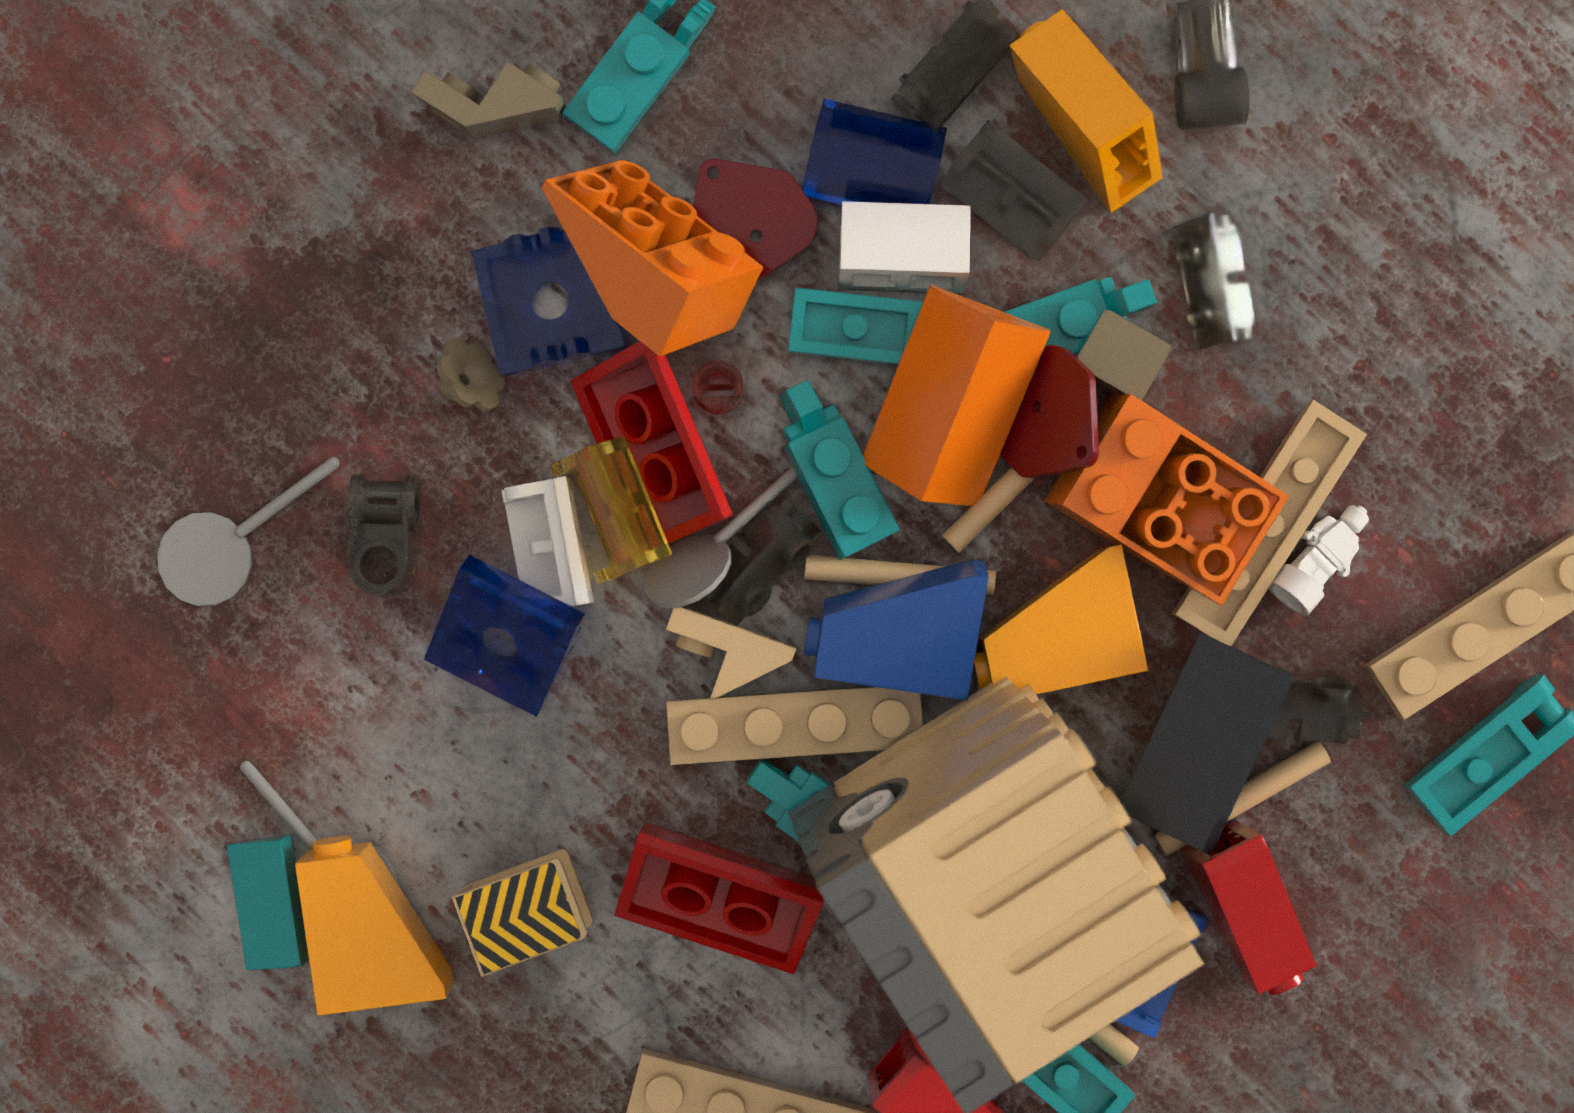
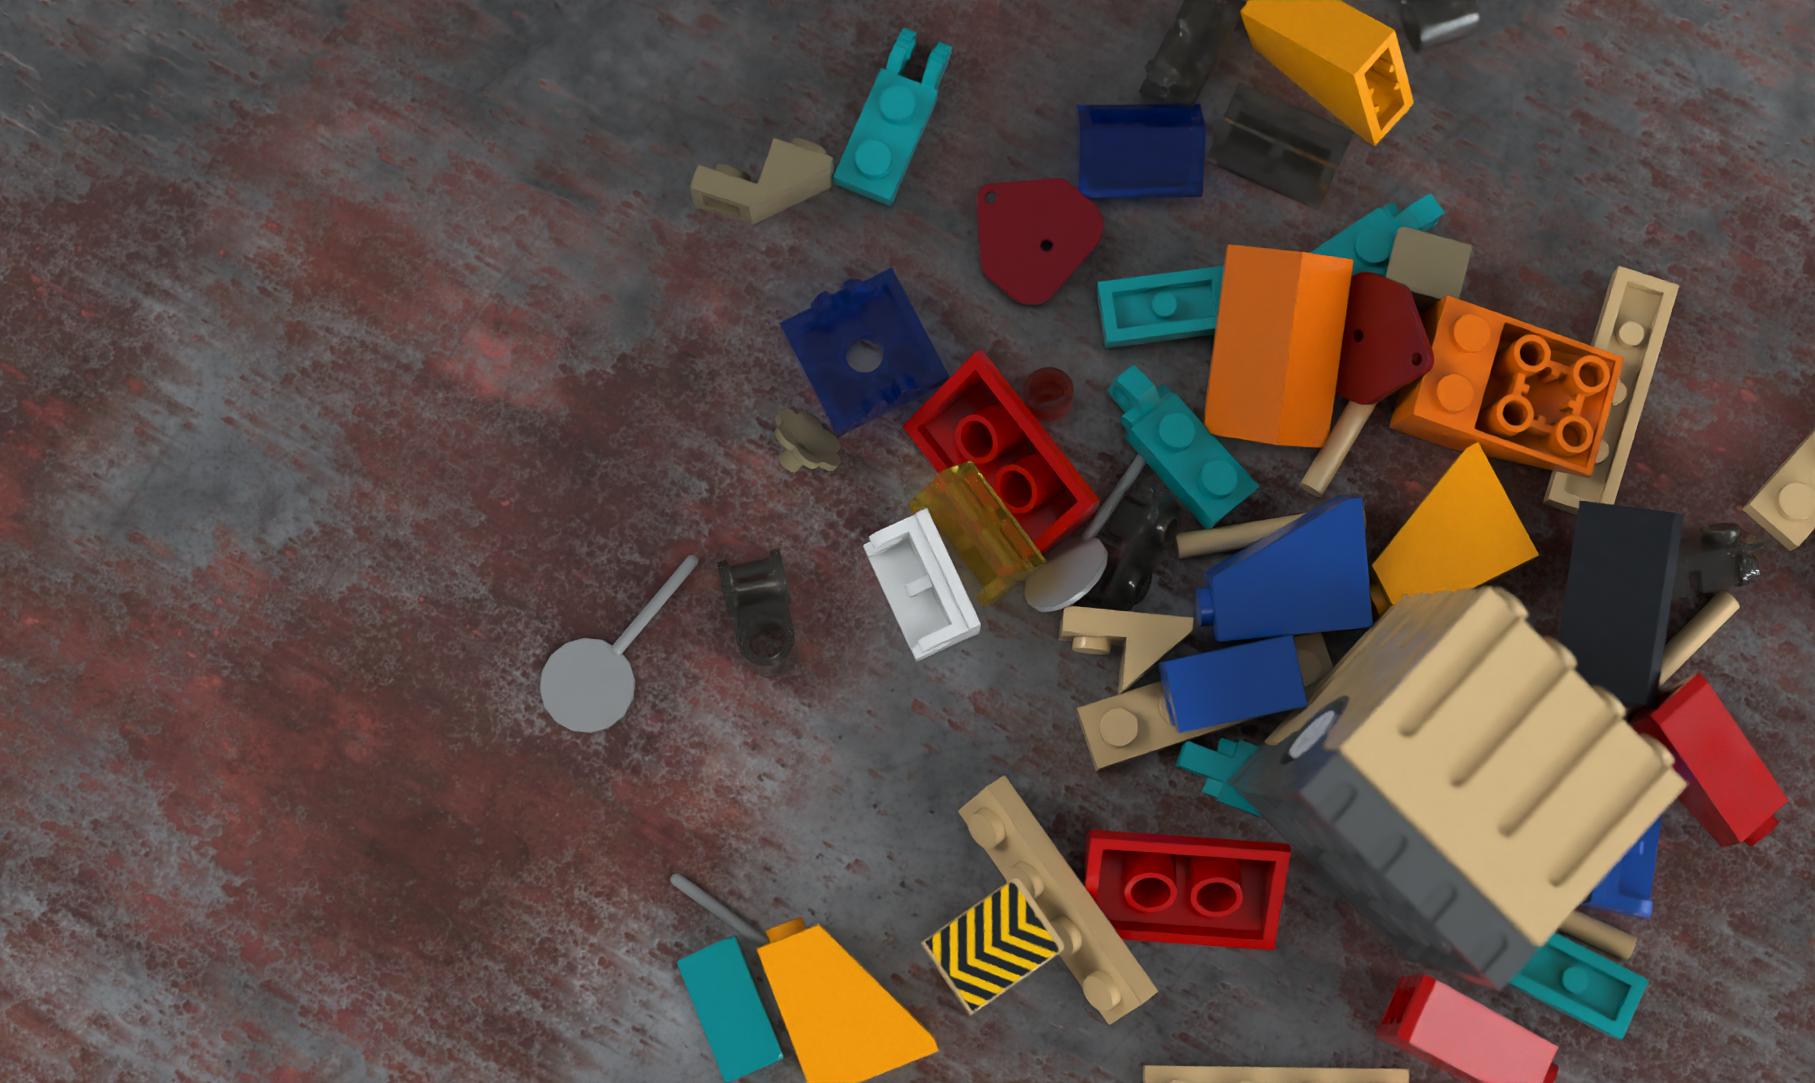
camera: 15 degrees left, 10 degrees down
clear blue piece [424,555,585,717] -> none
orange slope [542,160,763,357] -> none
white hinge [838,201,971,294] -> none
clear smoke hinge [1173,213,1257,351] -> none
white piece [1269,505,1369,616] -> none
none -> tan plate [958,775,1159,1025]
none -> blue hinge [1156,635,1308,733]

